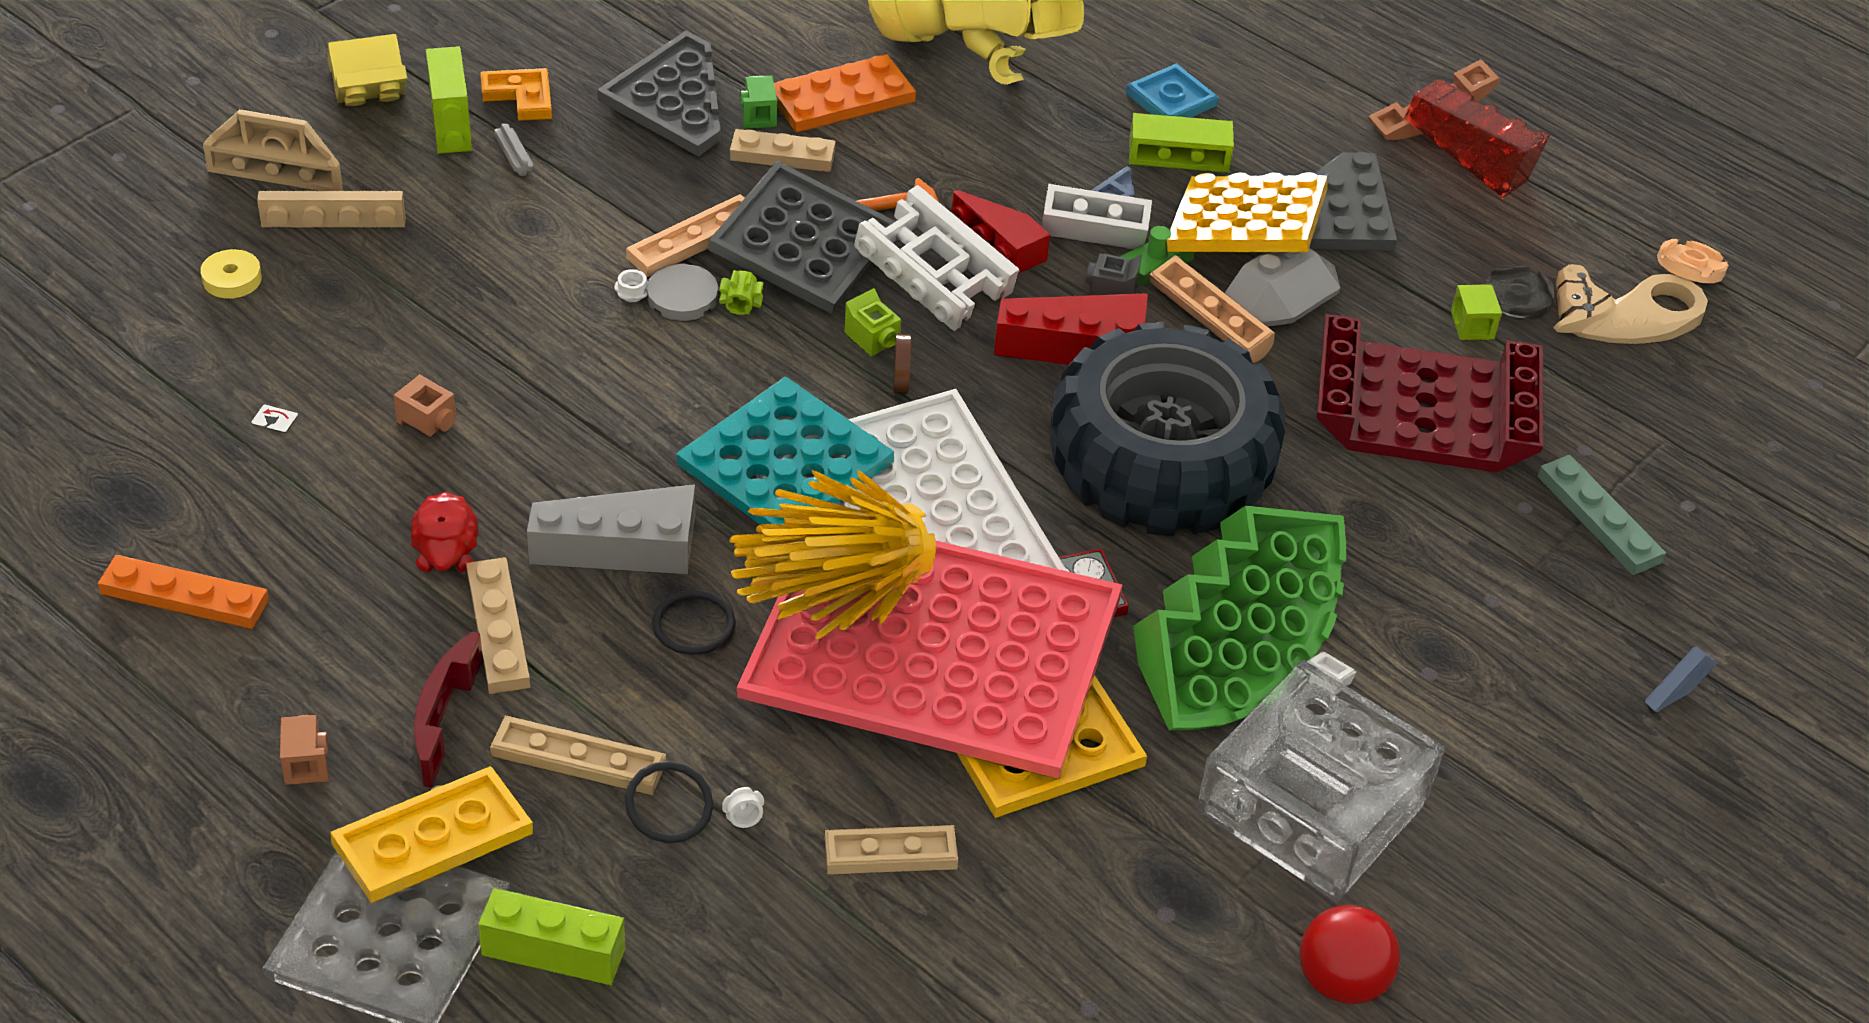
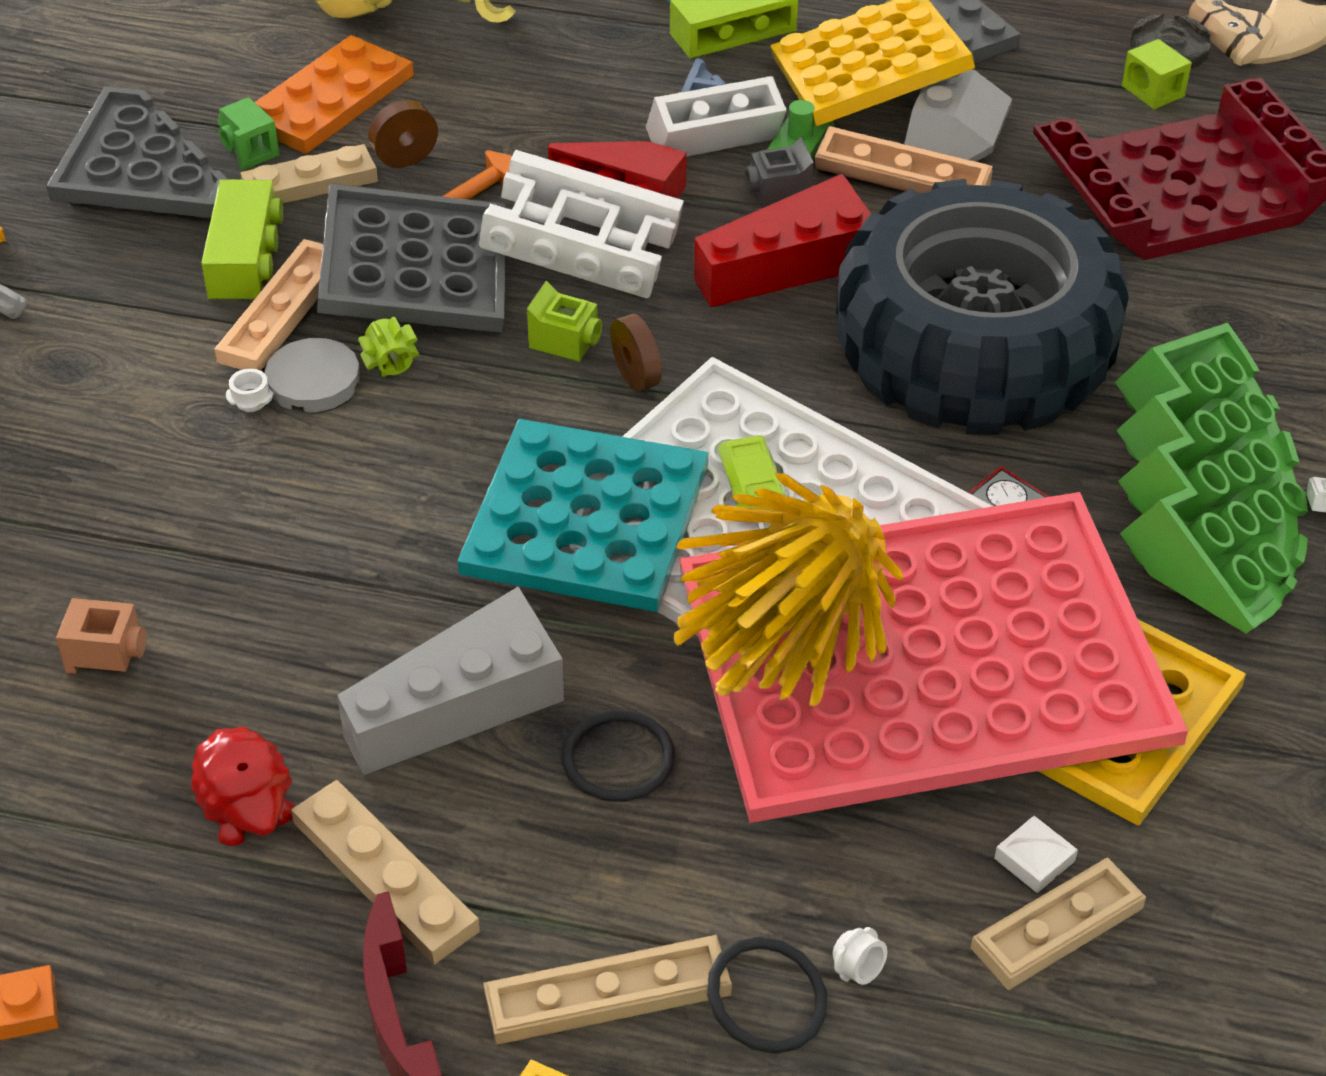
camera: 25 degrees left, 0 degrees up
none -> lime brick [201,180,283,299]
none -> reddish brown piece [368,100,438,168]
none -> lime tile [718,435,787,512]
none -> white tile [994,816,1078,893]

